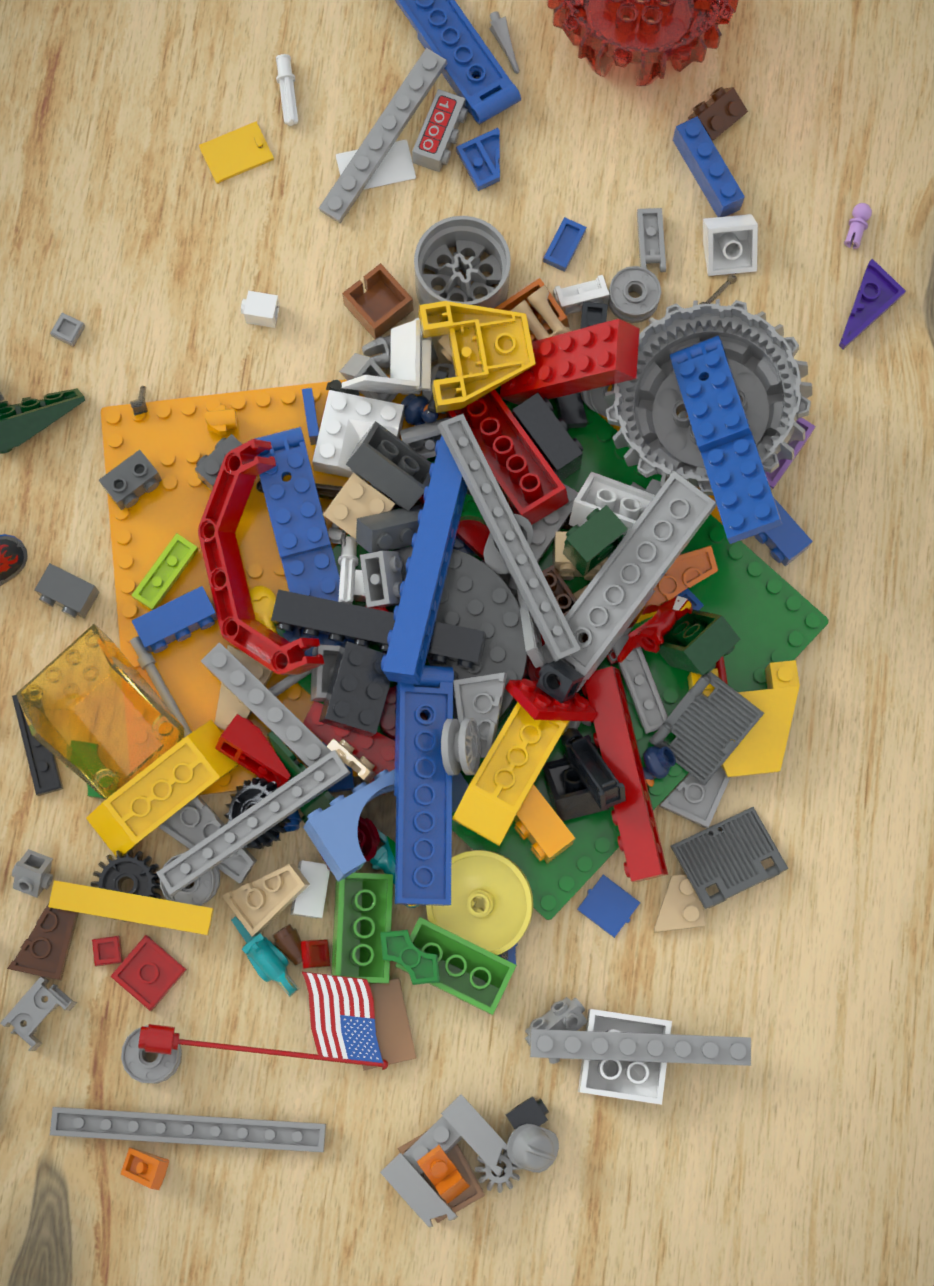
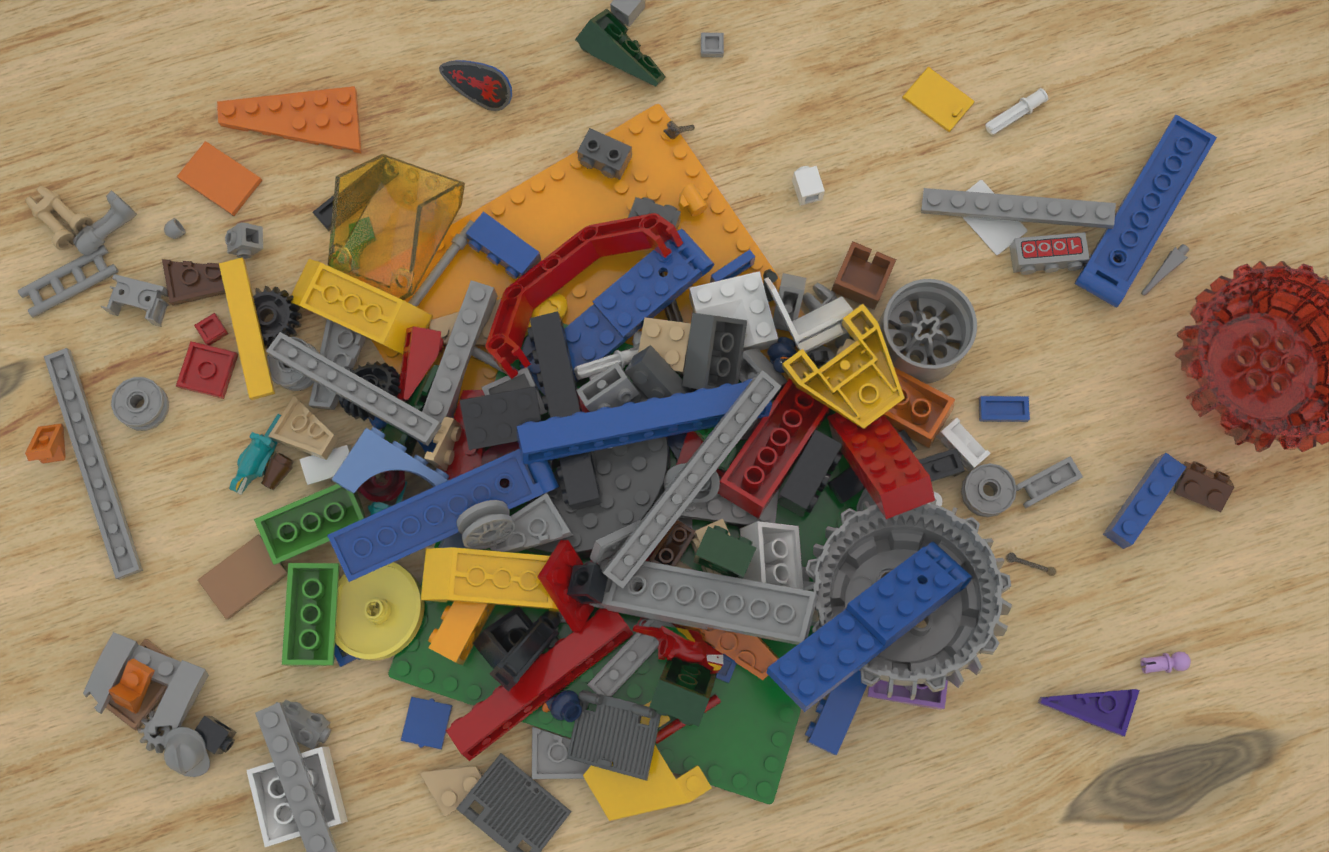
camera: 65 degrees right, 0 degrees up
dark grey brick [34,563,100,619] -> none
lime plate [131,533,199,610] -> none
flag [138,971,388,1070] -> none
red tile [301,939,331,969] -> none
green tile [380,930,440,985] -> none
blue wing [456,128,500,191] -> none
tan piece [511,285,571,340] -> none
white slope [703,214,758,276] -> none

